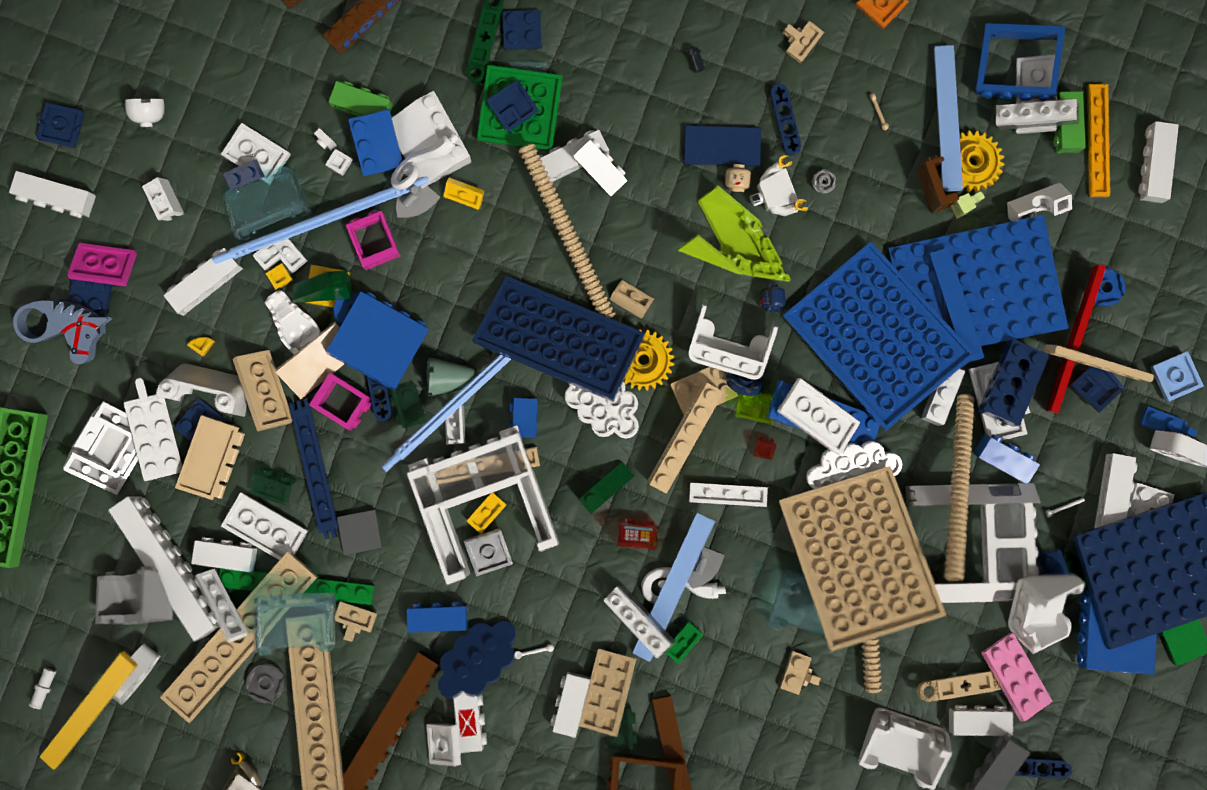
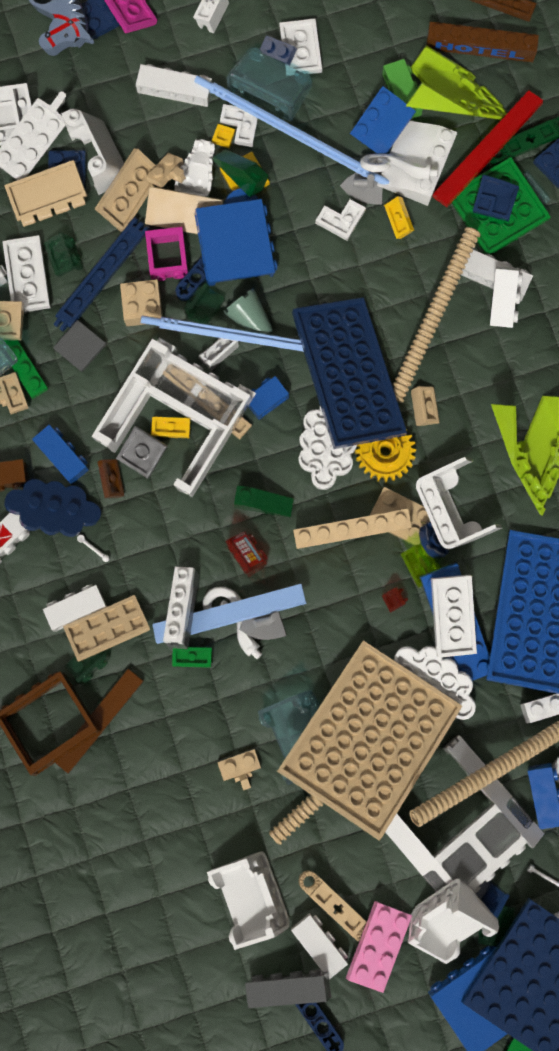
camera: 50 degrees right, 5 degrees down
yellow tile [187,337,215,356] -> none
white plate [314,128,337,151] -> none
white plate [325,149,353,176] -> none
dark pink window [346,210,401,270] -> none
white plate [689,483,768,507] -> none
dark blue head [760,283,785,312] -> none
none -> reddish brown plate [97,459,124,498]
none -> tan brick [120,279,163,326]
none -> tan hinge [146,153,186,188]
none -> white plate [315,199,366,241]
none -> lime windscreen [406,45,507,120]
none -> red tile [433,91,543,207]

